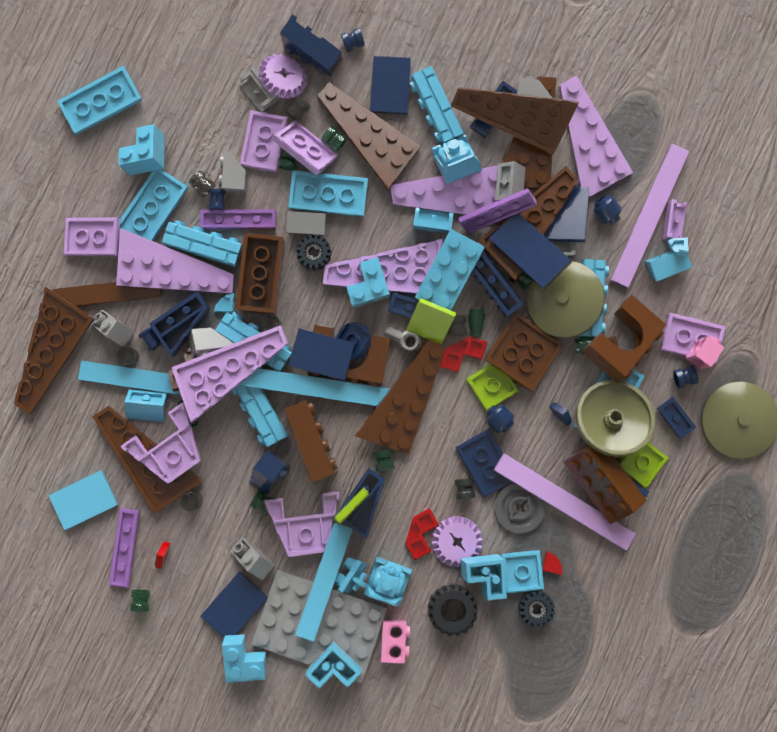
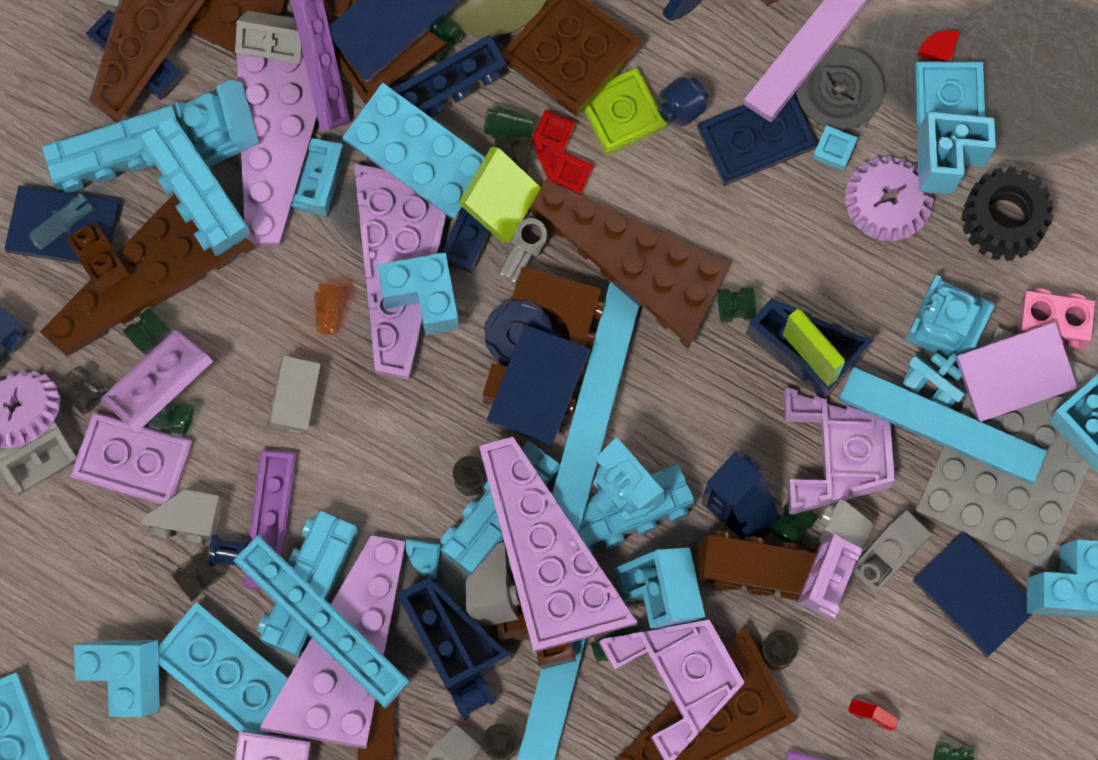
camera: 85 degrees left, 10 degrees down
medium azure panel [125,389,168,422] -> none
reddish brown brick [236,233,285,316] -> none
reddish brown brick [284,400,338,482] -> none
medium azure plate [288,170,368,217] -> none
black bush [296,234,331,271] -> none
red tile [405,508,439,561] -> none
pearl dark grey wheel [454,478,475,499] -> none
black bush [518,590,555,628] -> none
none -> clear light blue axle [29,193,94,249]
none -> reddish brown slope [66,221,129,293]
none -> medium azure brick [139,117,250,256]
none -> medium azure tile [233,535,410,708]
none -> clear orange cone [314,284,348,335]
none -> medium azure brick [591,437,664,521]
none -> medium azure brick [614,548,705,628]
none -> reddish brown wedge [688,531,819,601]
none -> lavender hinge [797,534,863,620]
none -> medium azure plate [813,125,857,172]
none -> light grey slope [816,499,874,549]
none -> lavender tile [955,322,1077,422]

